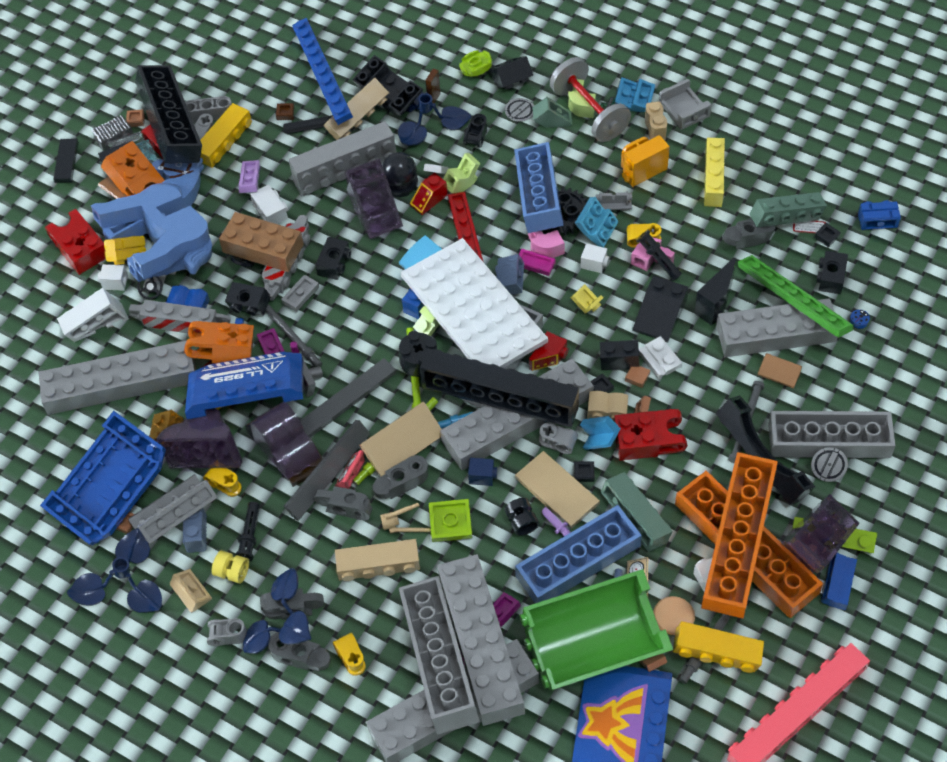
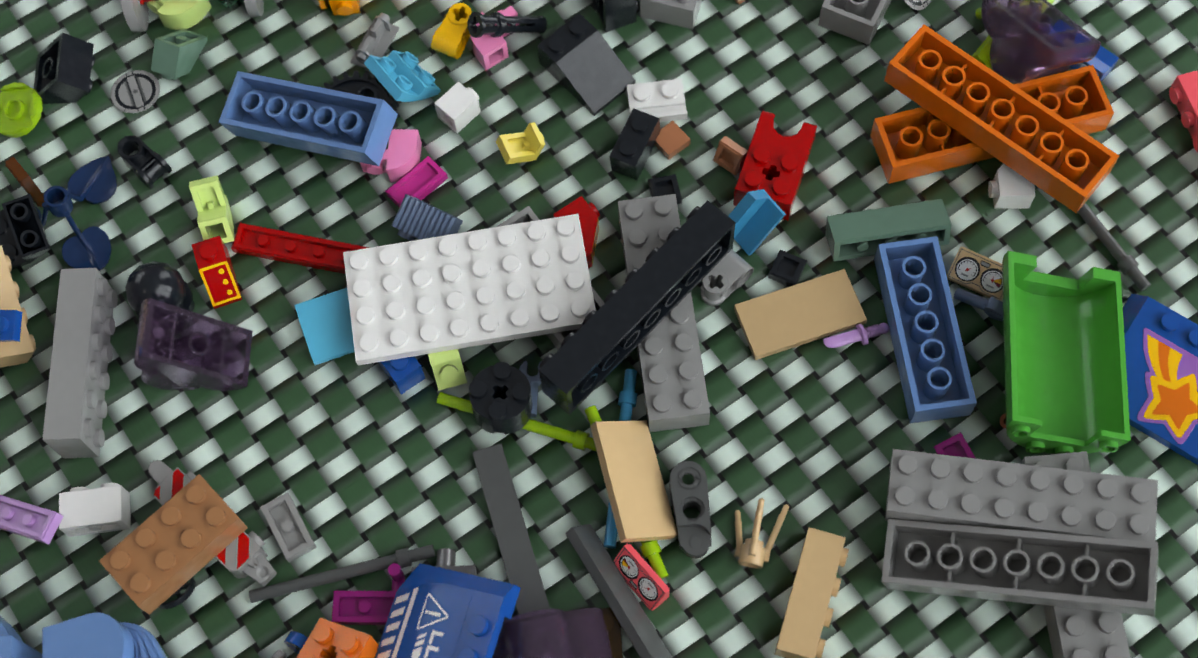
camera: 65 degrees left, 10 degrees up
black brick [225,282,271,316] -> none
dark grey piece [314,486,373,520] -> none
black brick [315,237,351,280] -> none
white tile [424,164,449,174] -> none
lime plate [429,499,472,542] -> none
dark blue brick [468,458,498,486] -> none
black wheel [504,498,539,536] -> none
tan brick [587,391,628,421] -> none
light nougat piece [653,596,695,635] -> none
yellow brick [673,621,764,673] -> none
black arch [716,395,815,505] -> none
dark grey bar [728,381,765,463] -> none

